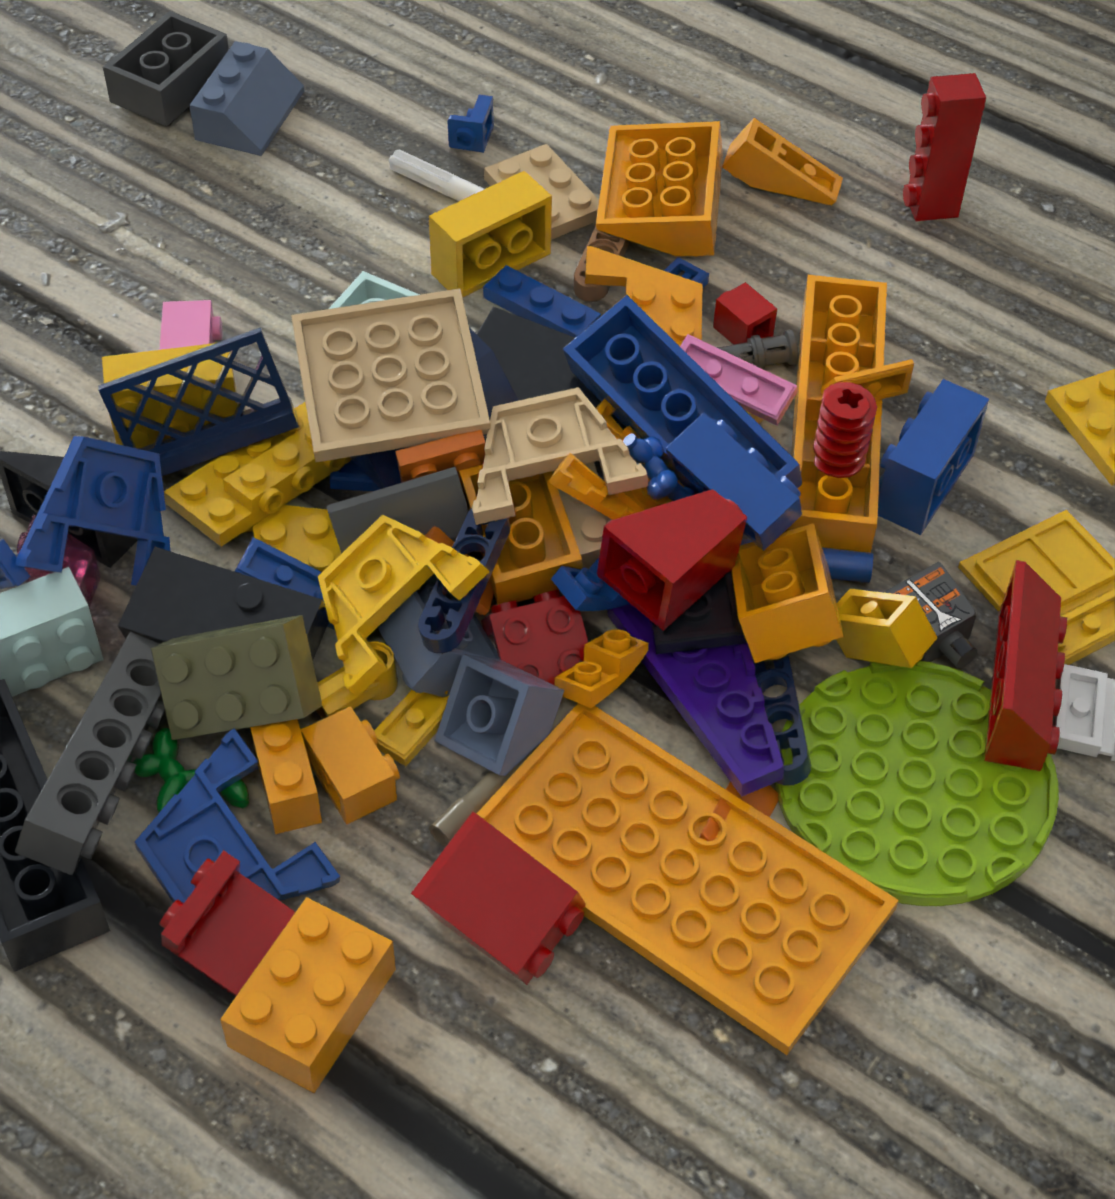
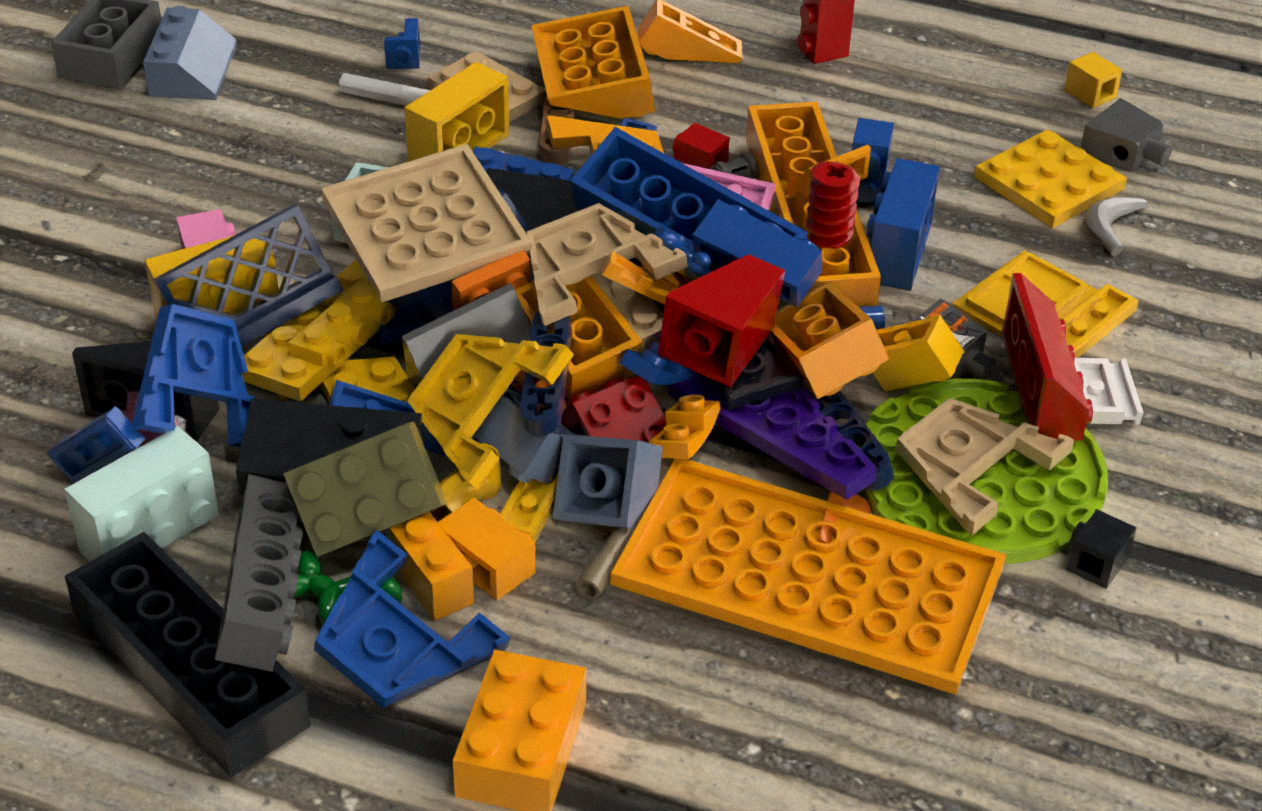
camera: 15 degrees left, 10 degrees down
red bracket [159,850,295,996] -> none
red slope [411,812,586,985] -> none
none -> blue brick [852,118,894,205]
none -> tan wing [896,398,1074,535]
none -> black brick [1066,509,1137,589]

